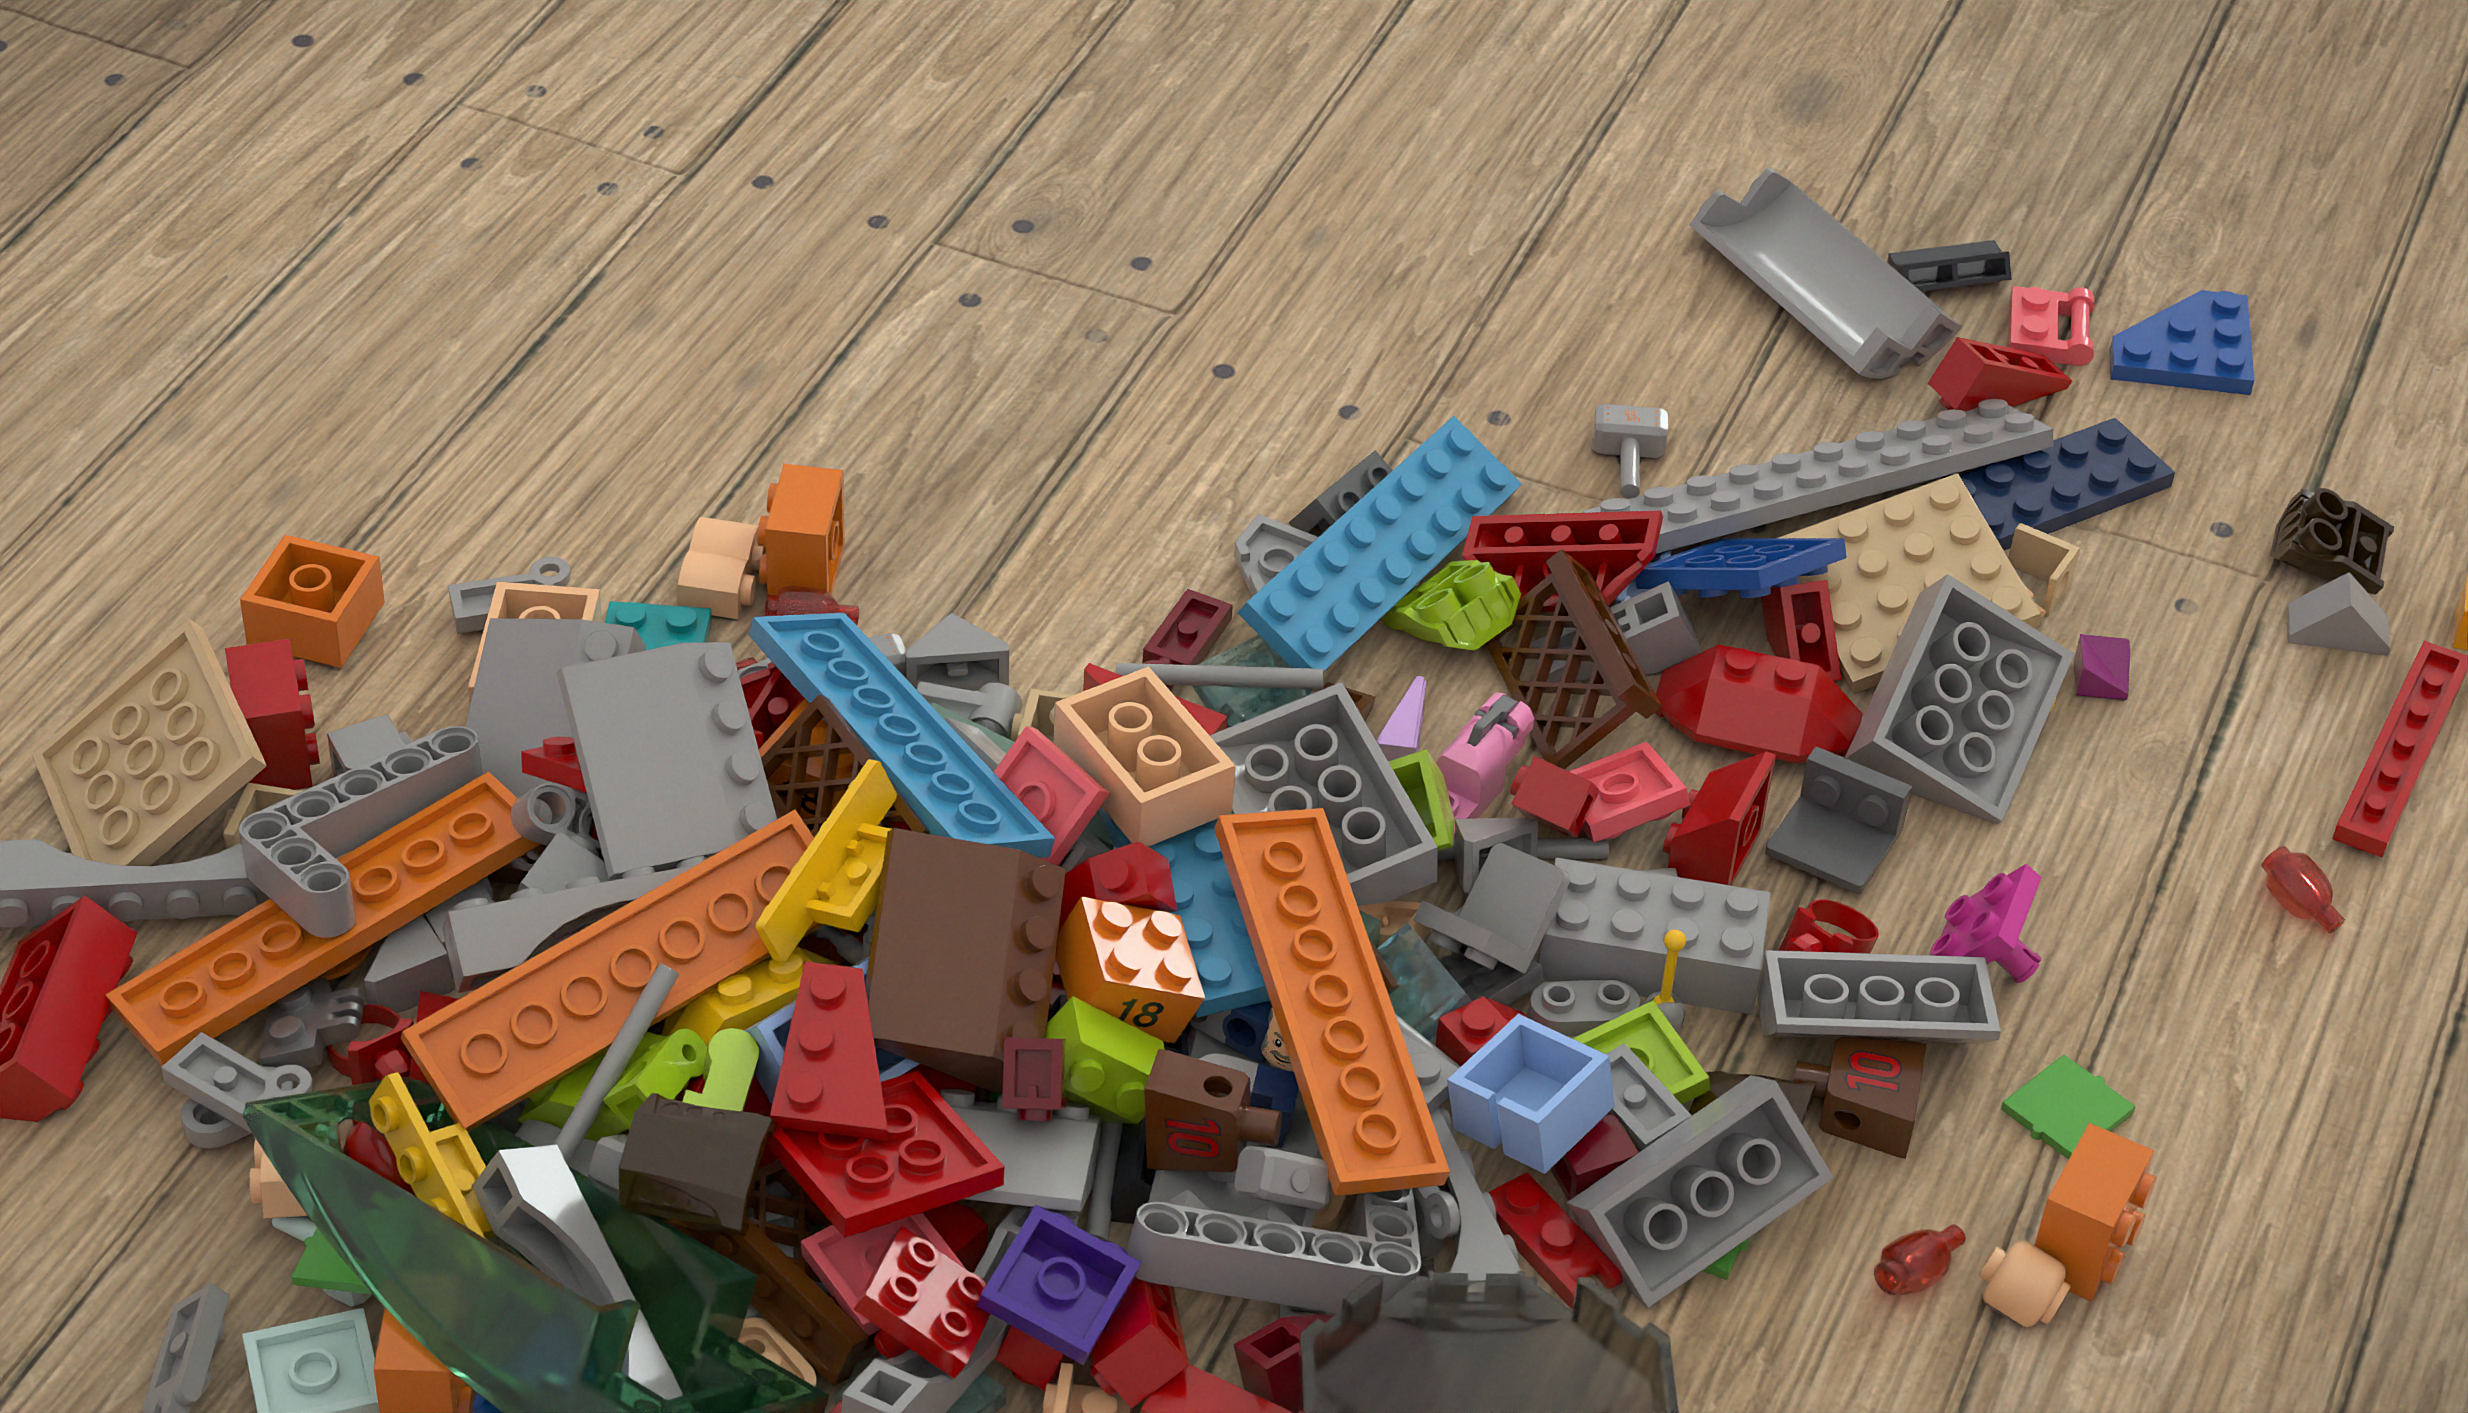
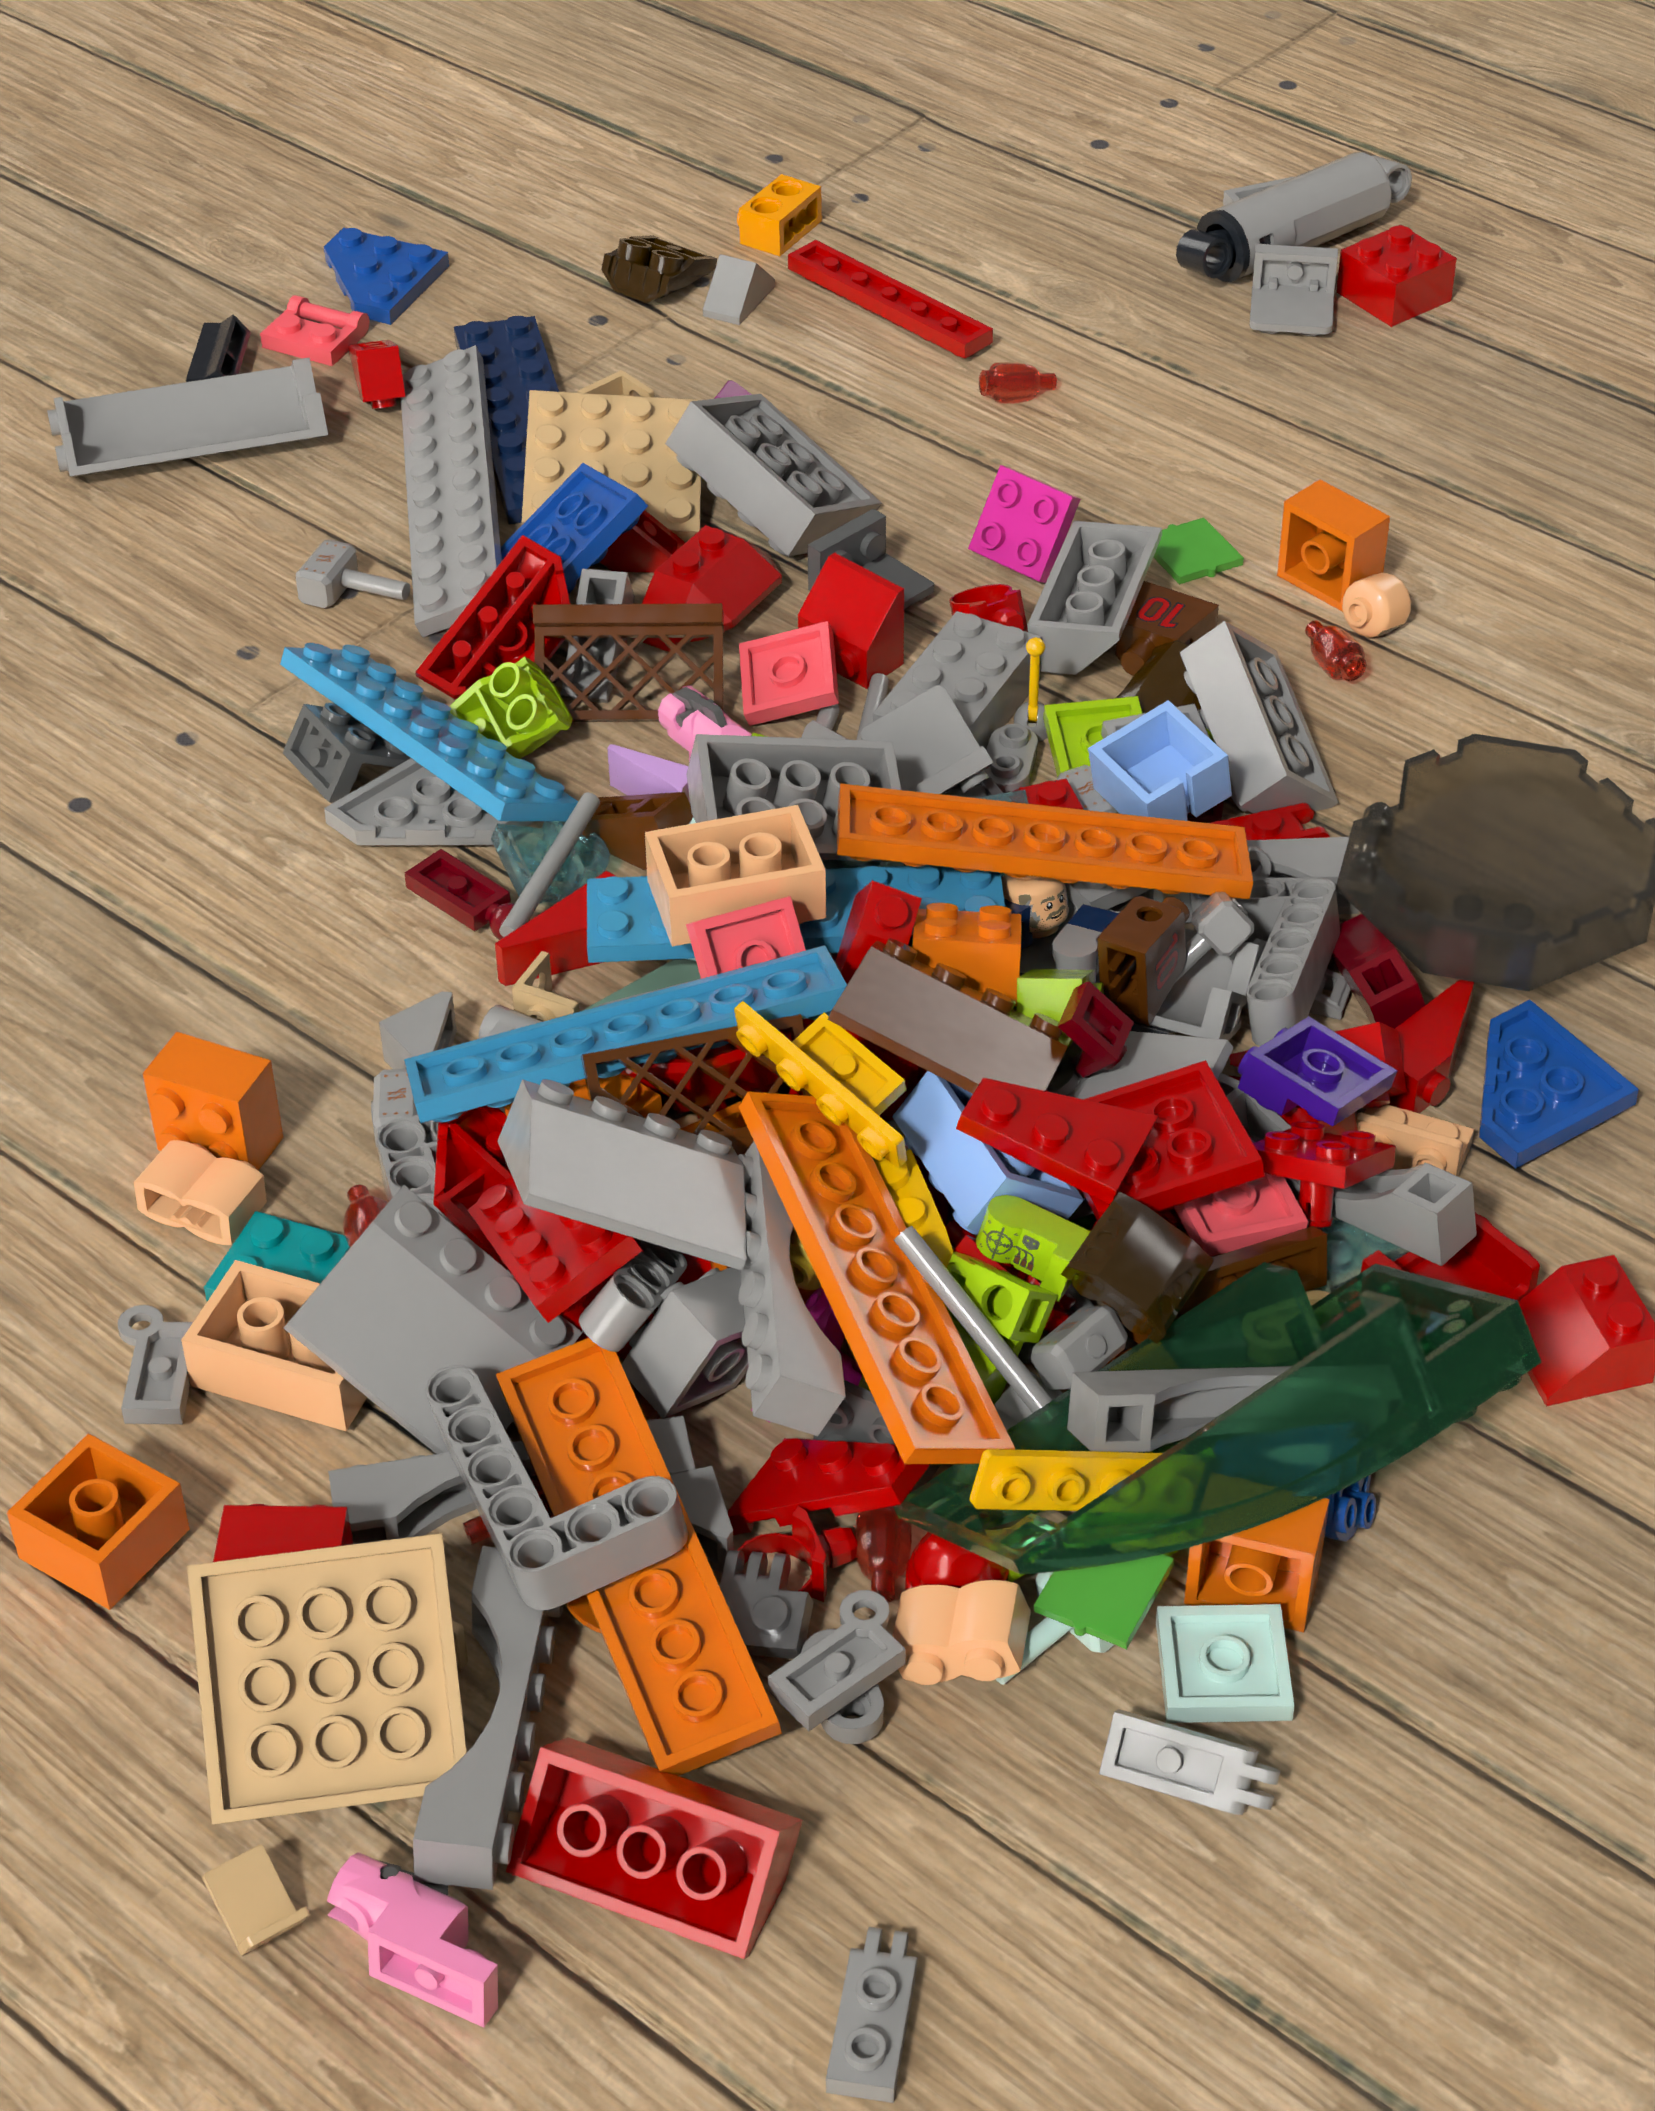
camera: 70 degrees left, 0 degrees up
clear red plant [764,586,859,625] -> none
red slope [1510,756,1600,838] -> none

